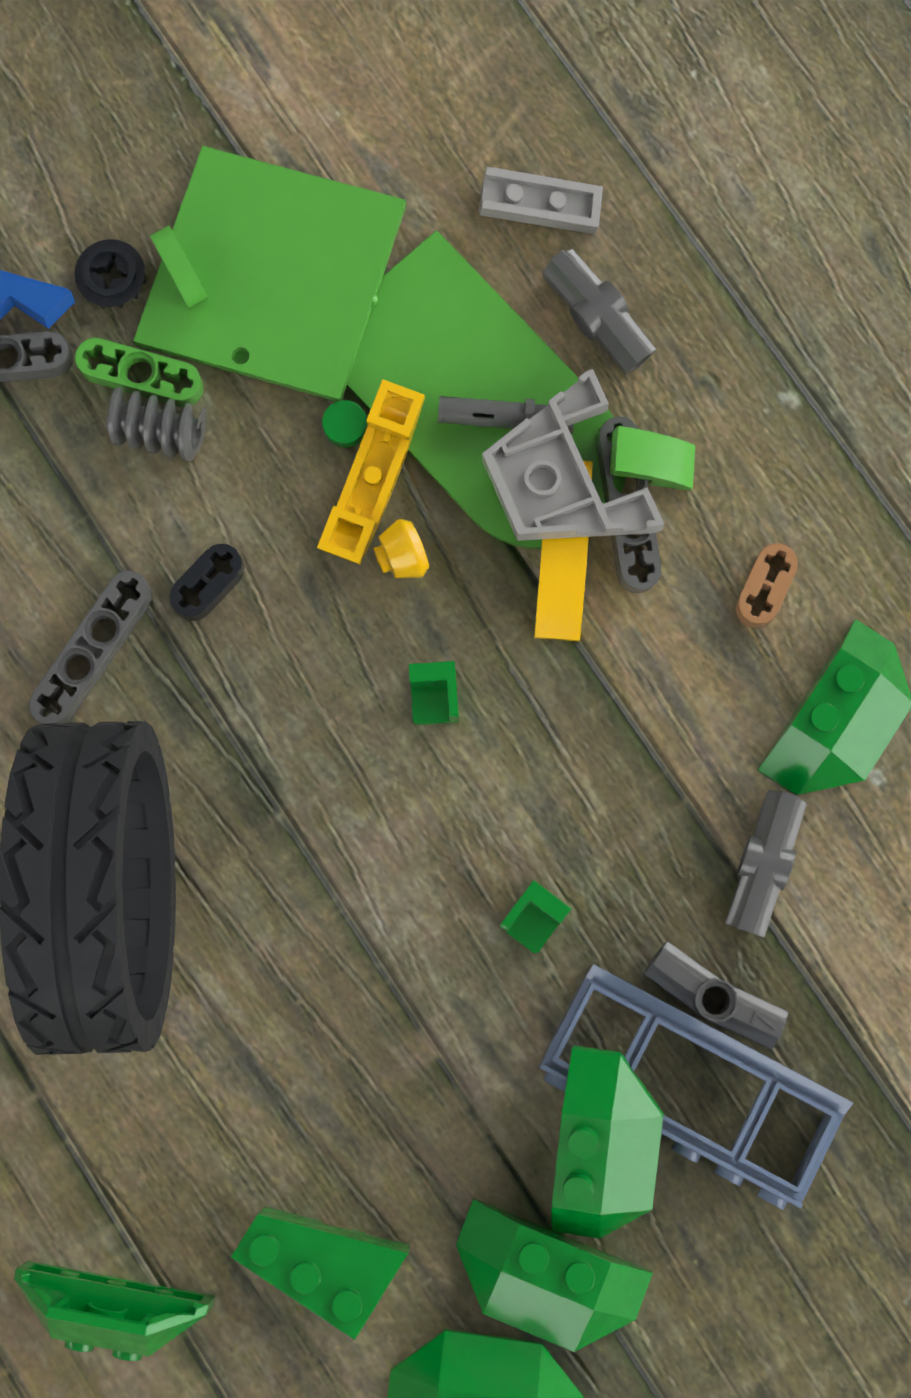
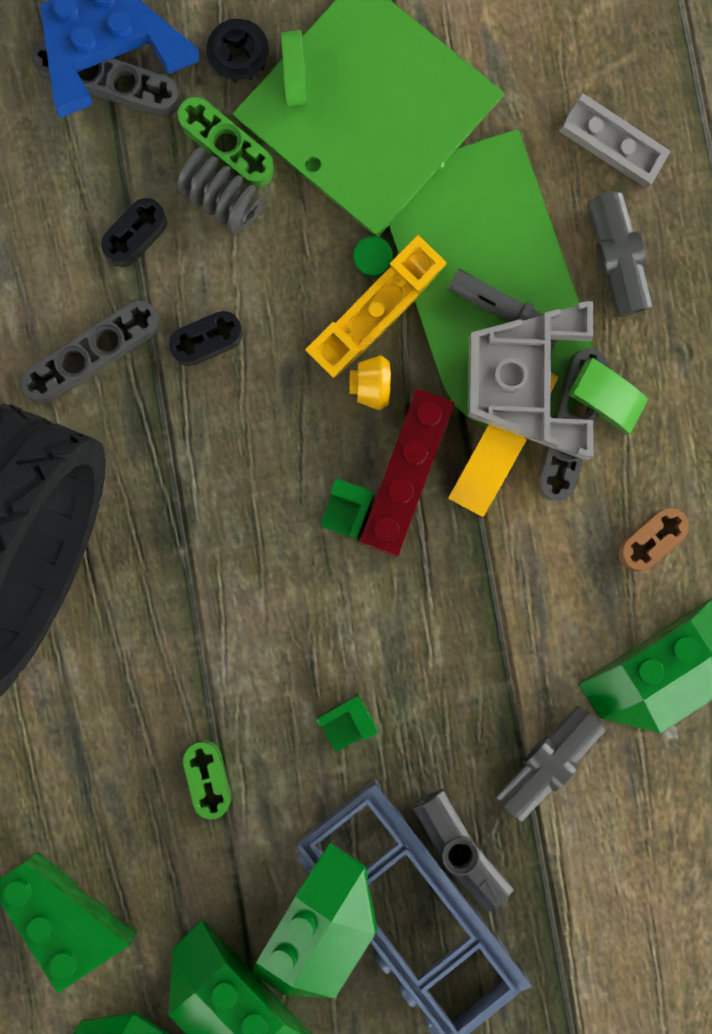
camera: 20 degrees right, 5 degrees up
none -> black beam [101,198,167,267]
none -> bright green beam [183,740,232,820]
none -> dark red arch [360,388,455,558]

